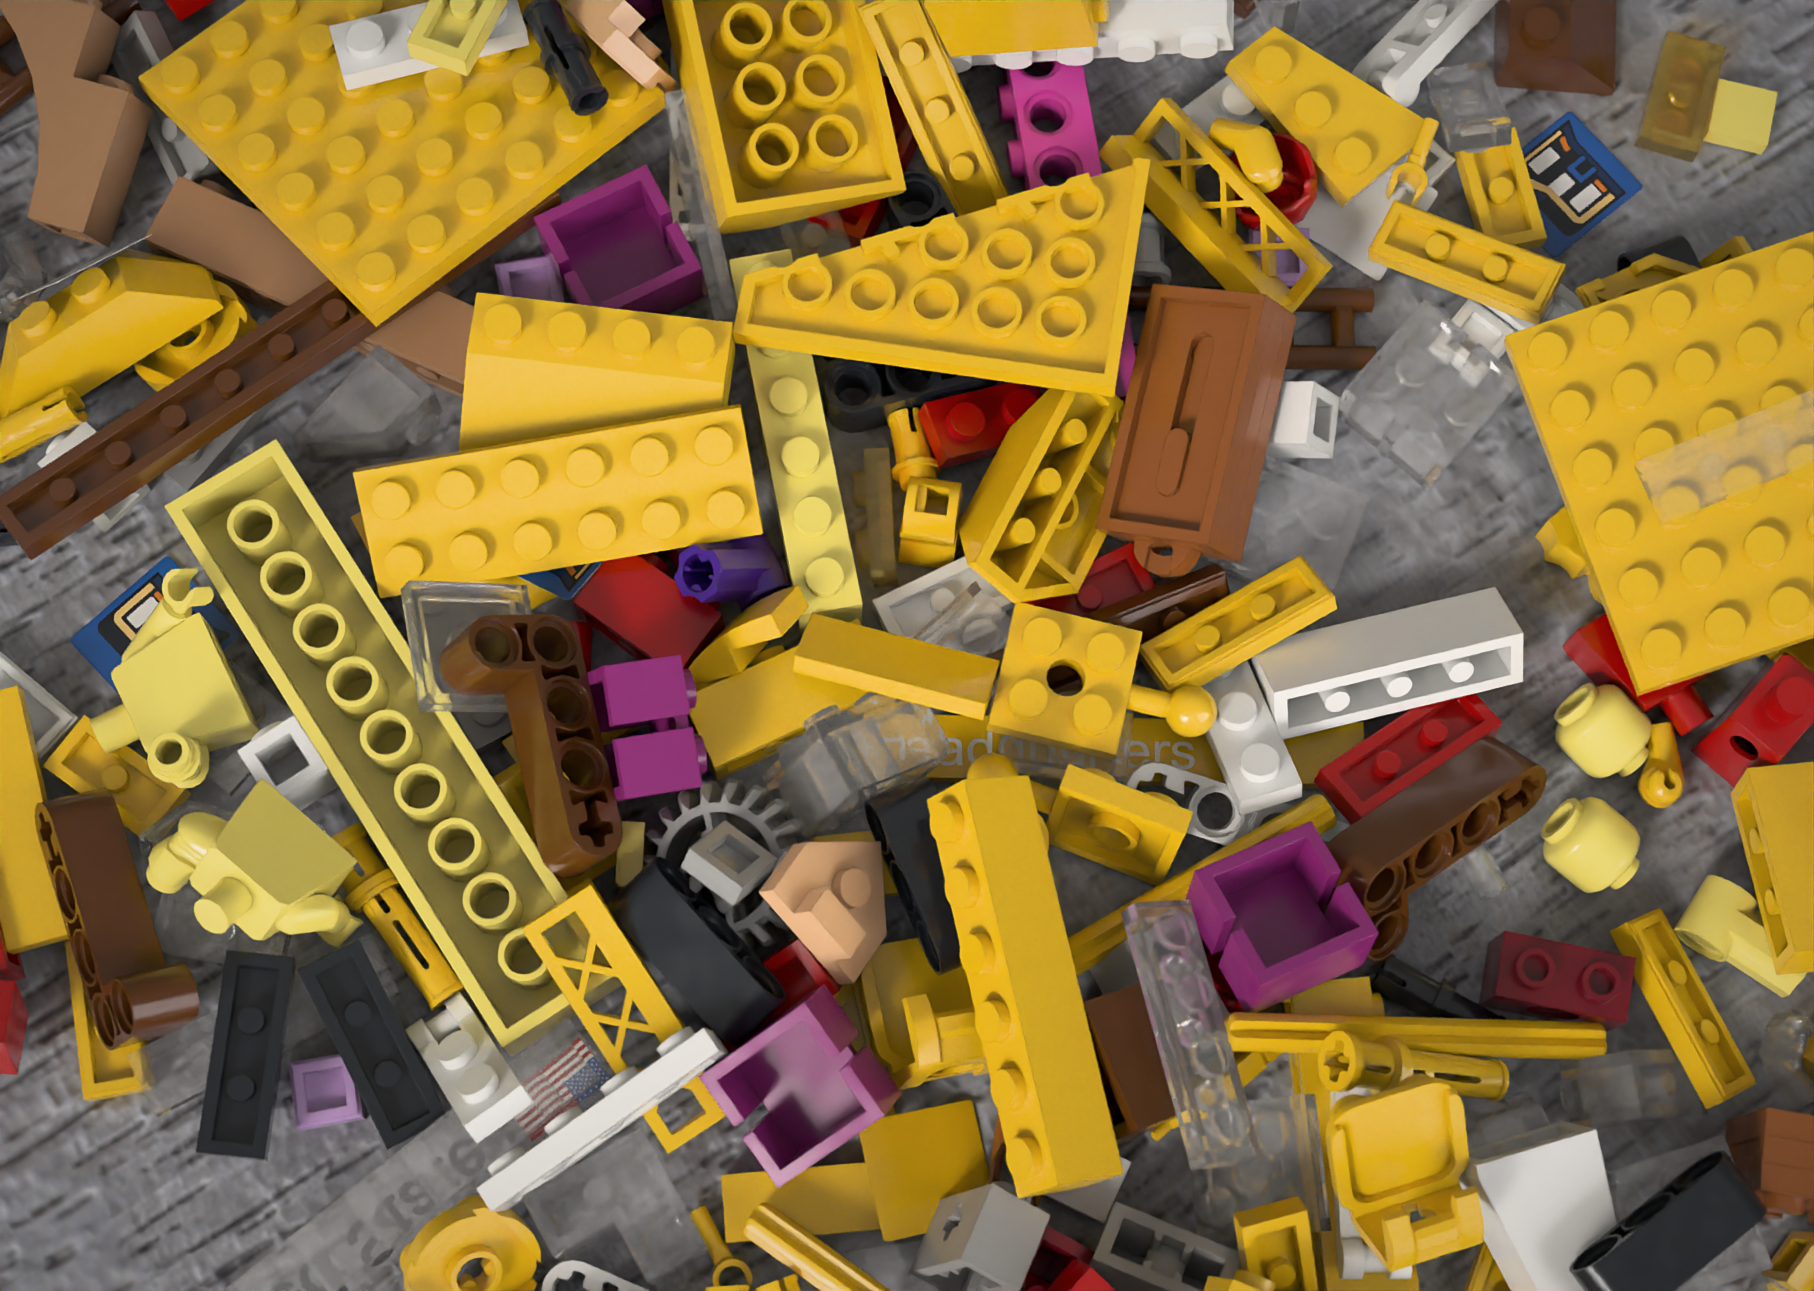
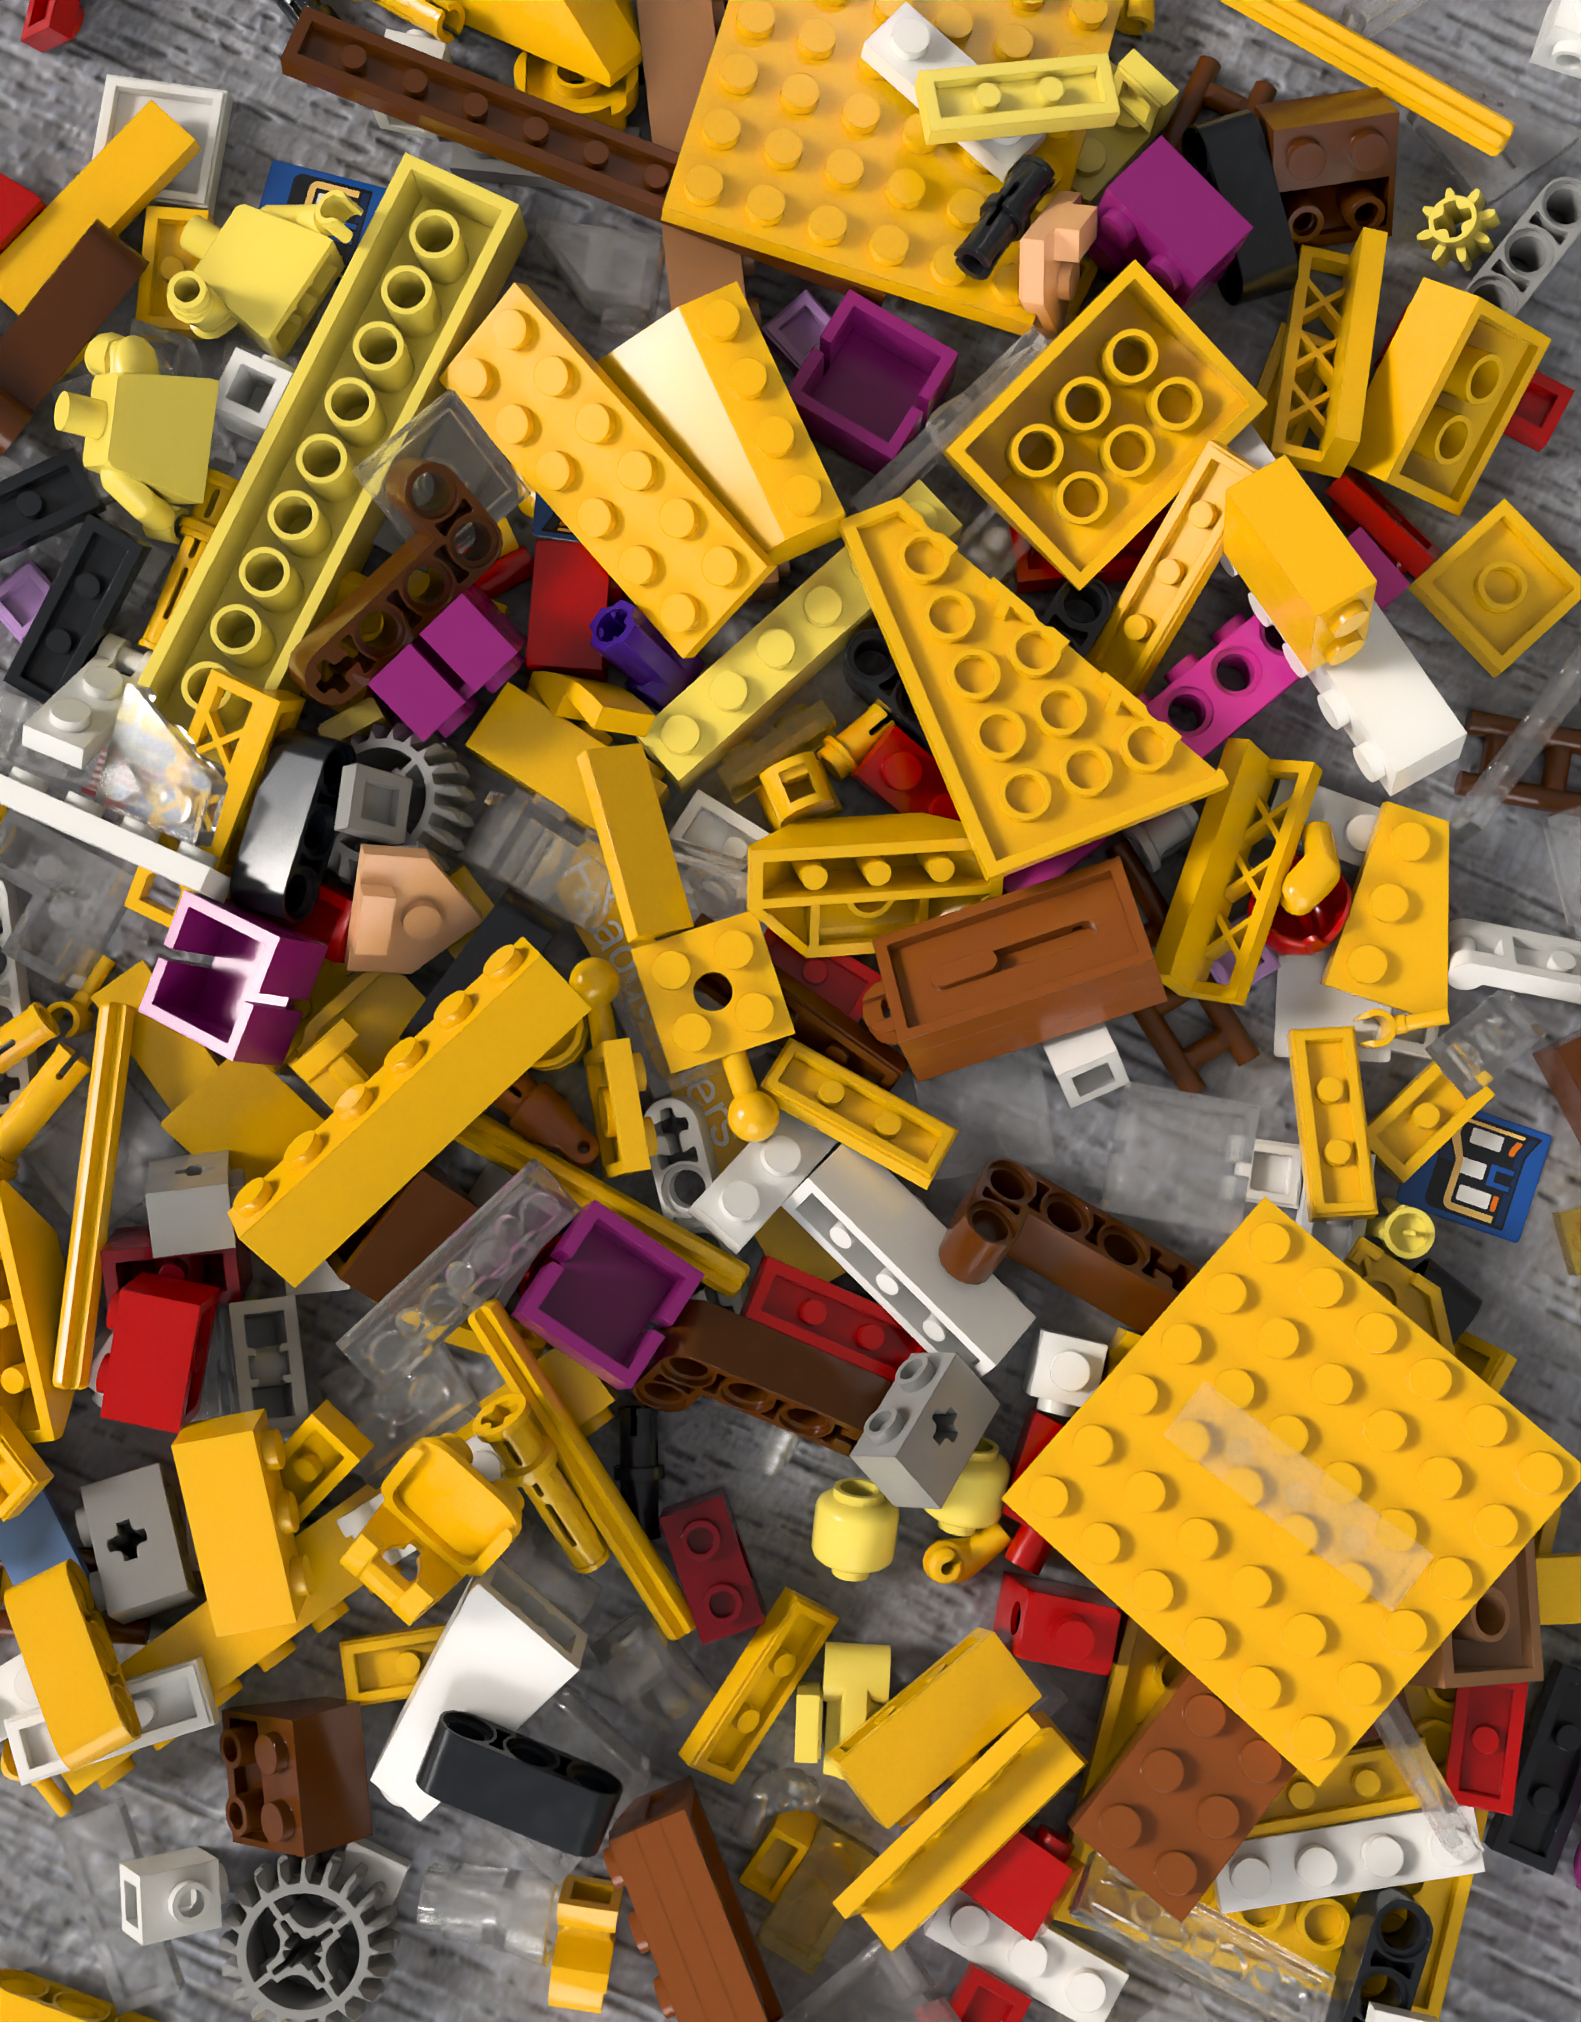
camera: 65 degrees right, 10 degrees up
none -> clear wing [94,683,229,847]
none -> dark orange piece [492,1073,600,1169]
none -> light yellow tile [794,1681,823,1763]
none -> light grey brick [849,1352,1000,1509]
none -> reddish brown beam [938,1157,1200,1335]
none -> white brick [1022,1326,1108,1417]
none -> light yellow piece [1365,1197,1435,1261]

